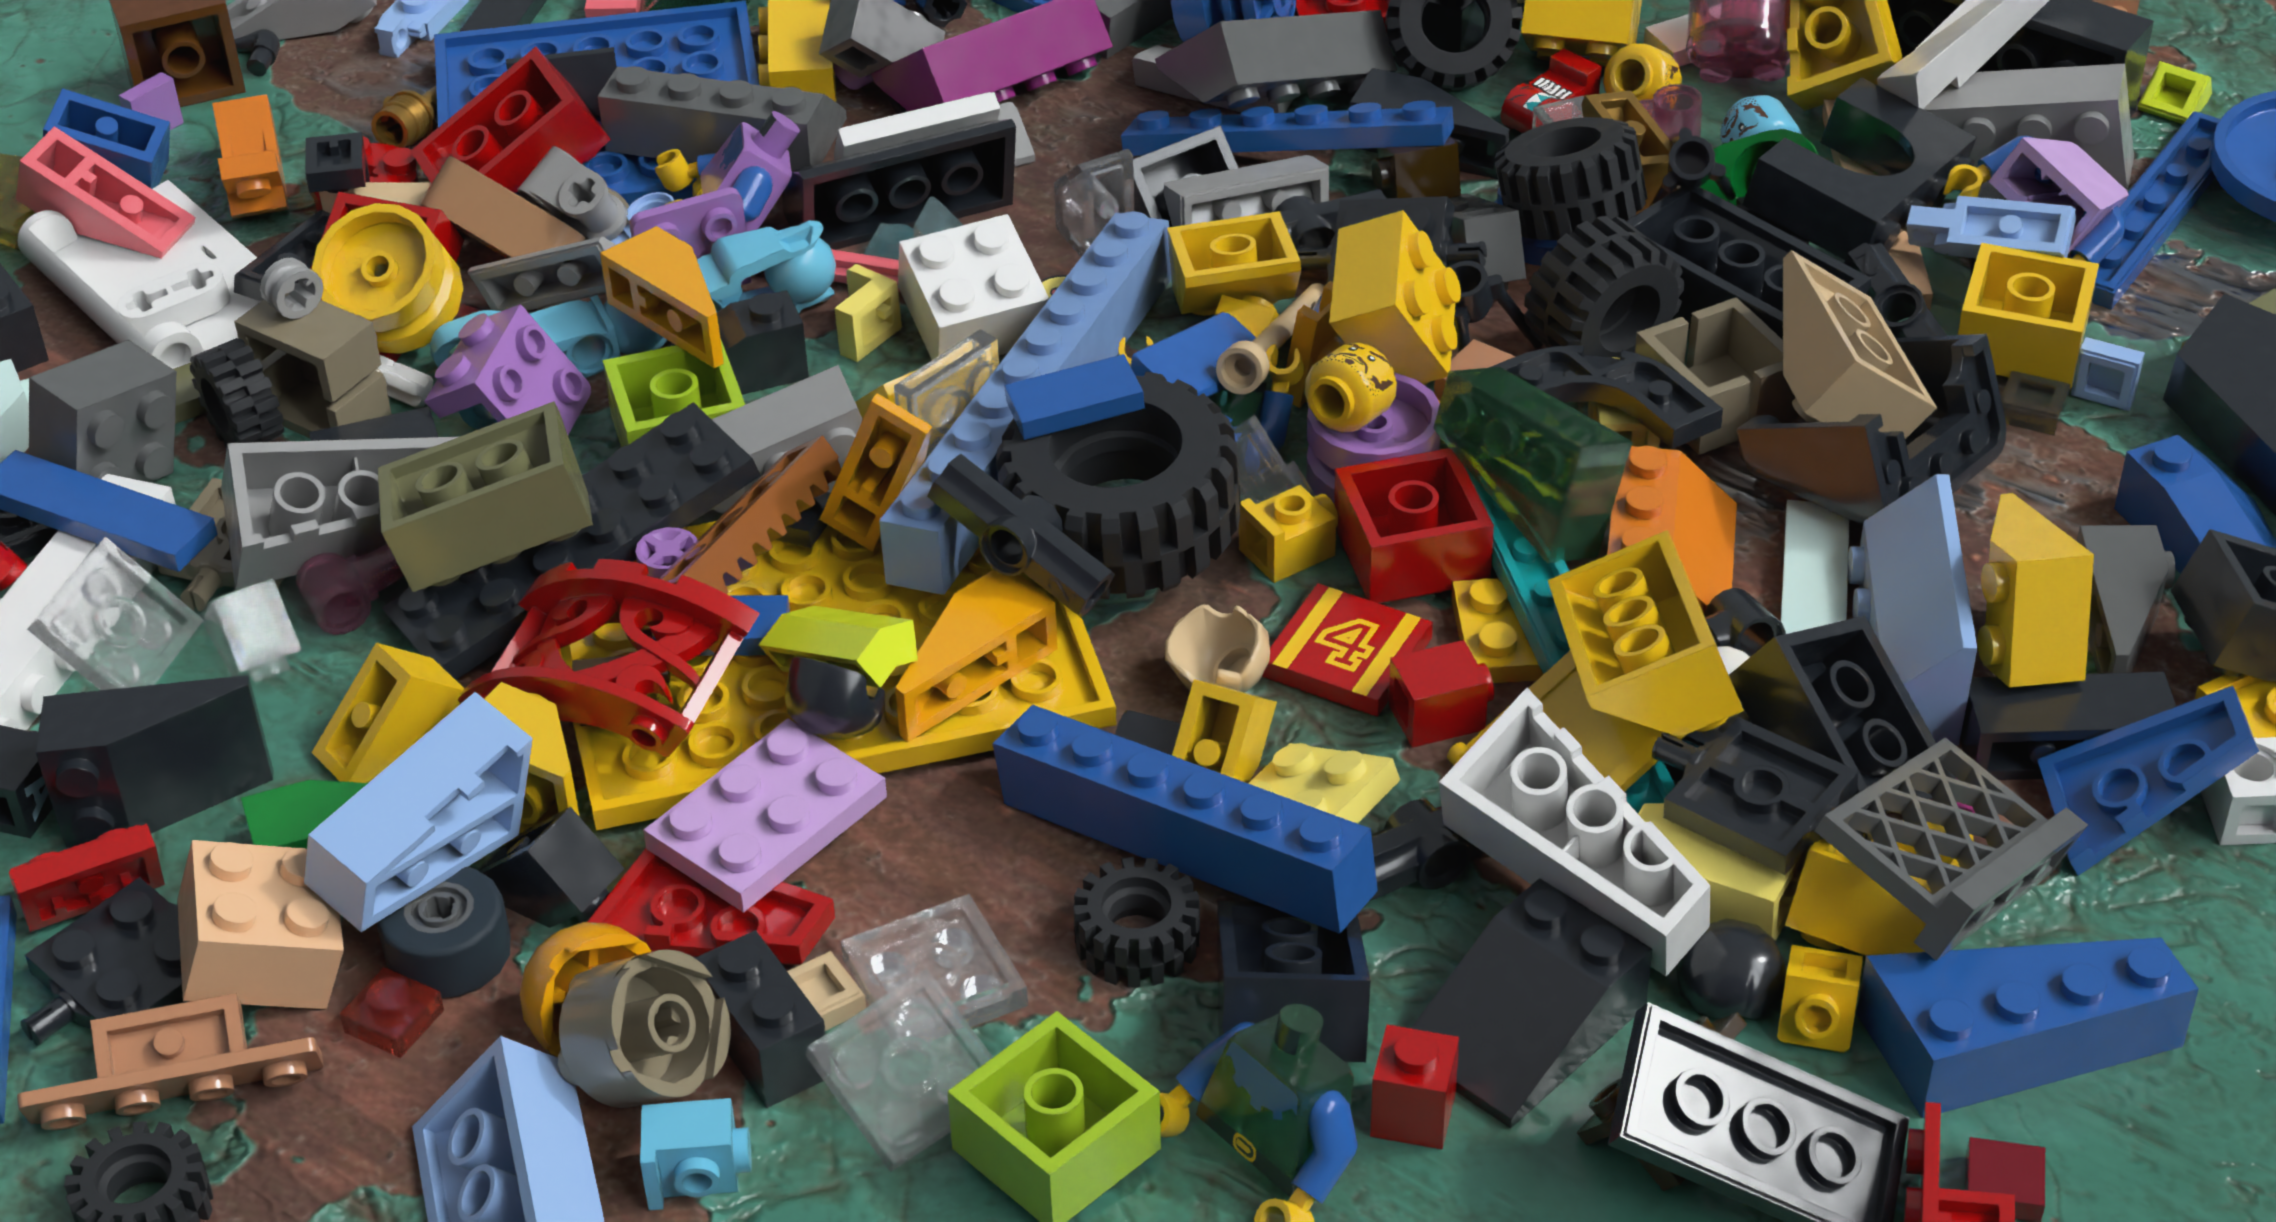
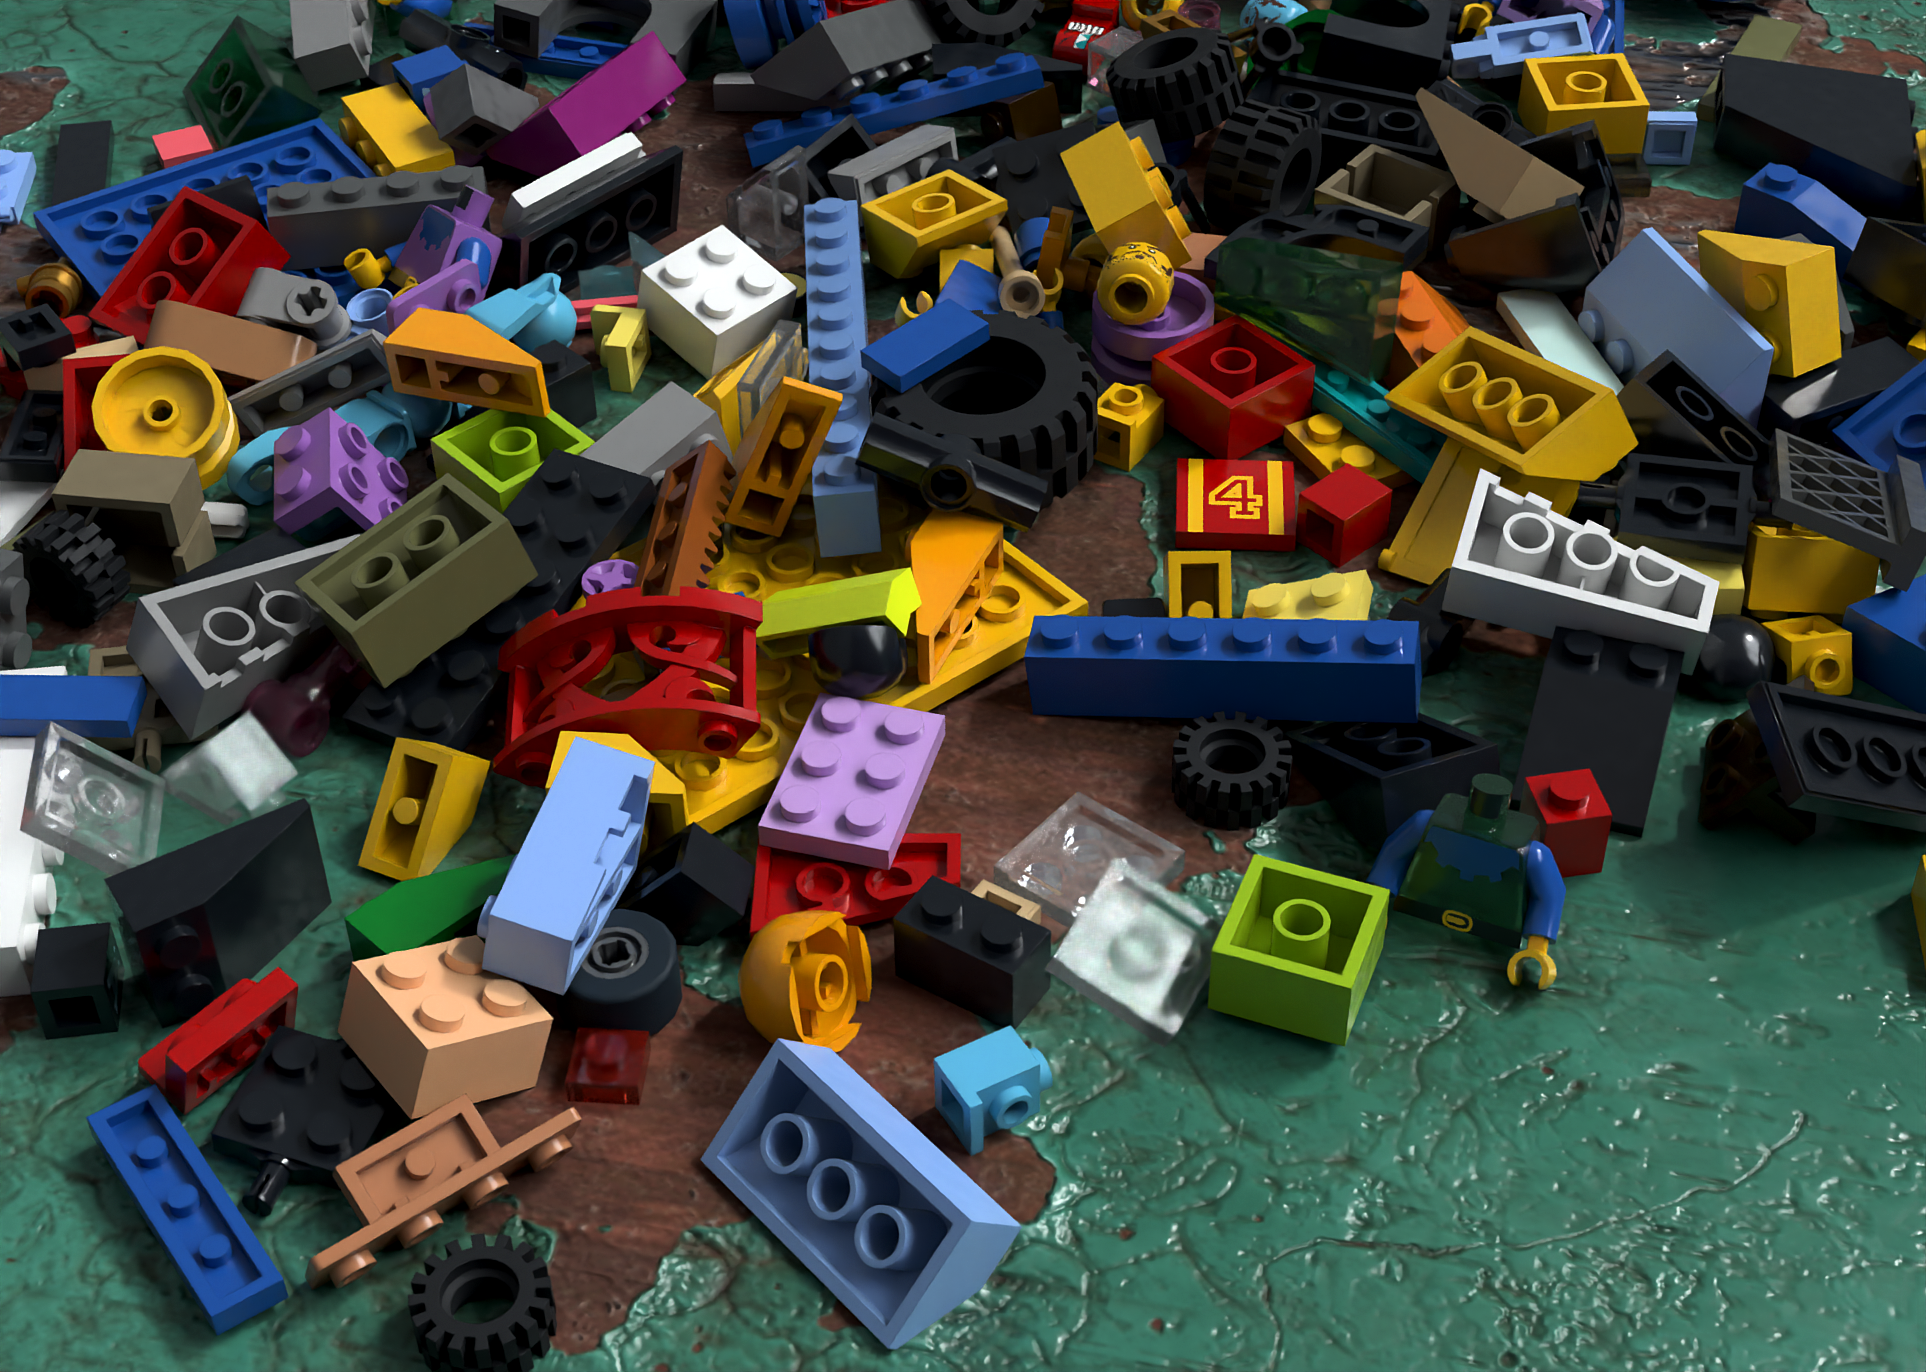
camera: 25 degrees left, 0 degrees up
light grey bush [260,257,323,319] -> none
dark tan brick [558,949,731,1108] -> none
tan hair [1165,604,1270,692] -> none

